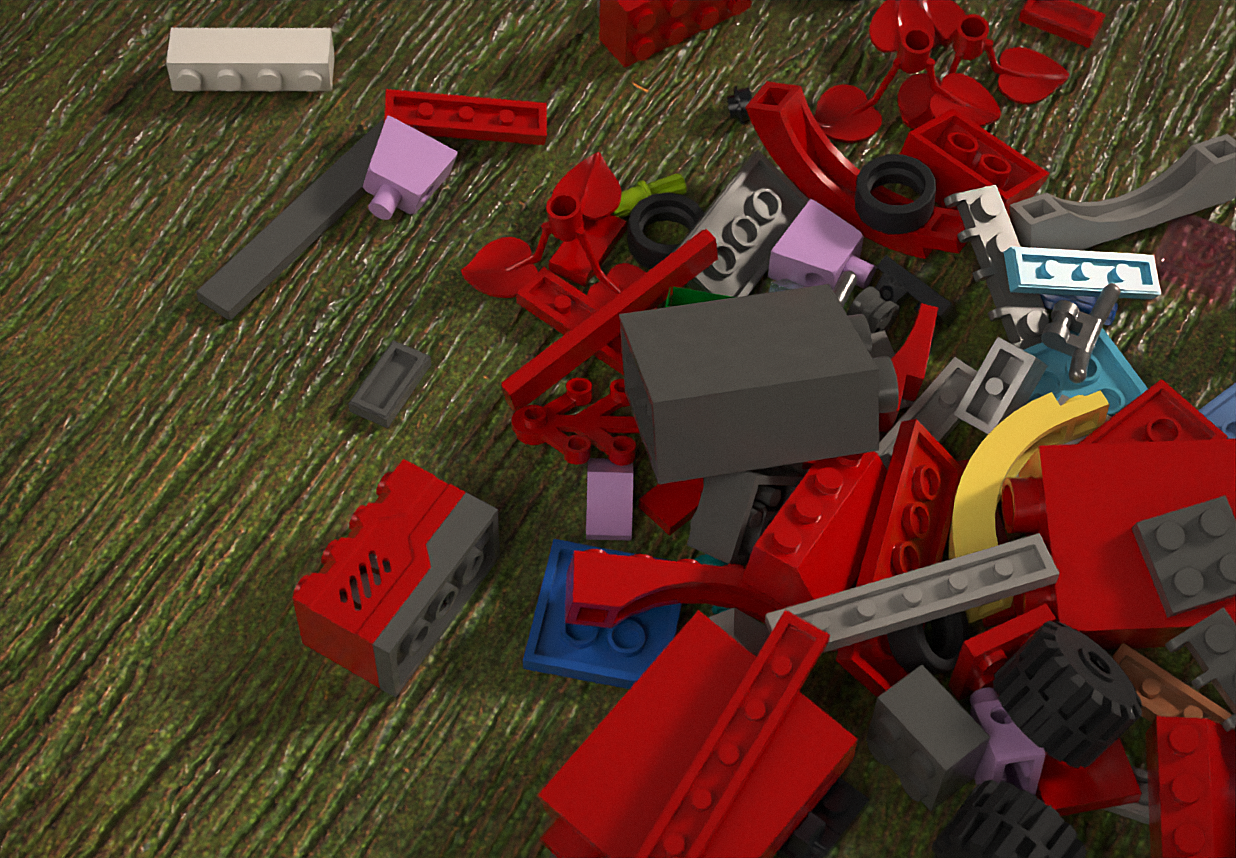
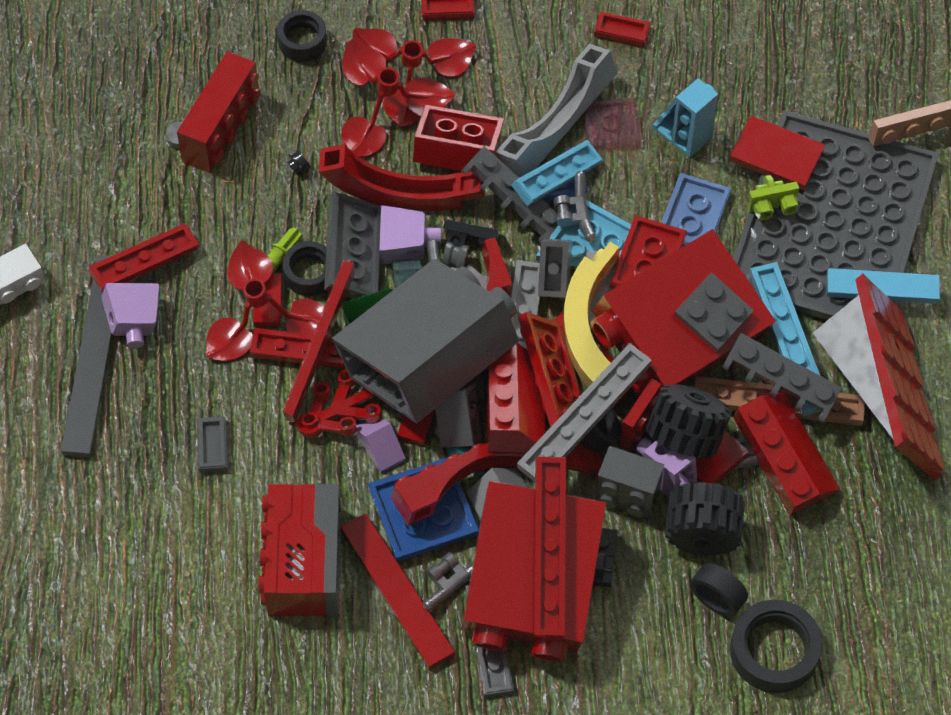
camera: 30 degrees left, 5 degrees up
black tyre [855,154,936,234] -> none
none -> red tile [340,513,455,670]
none -> flat silver piece [423,552,473,611]

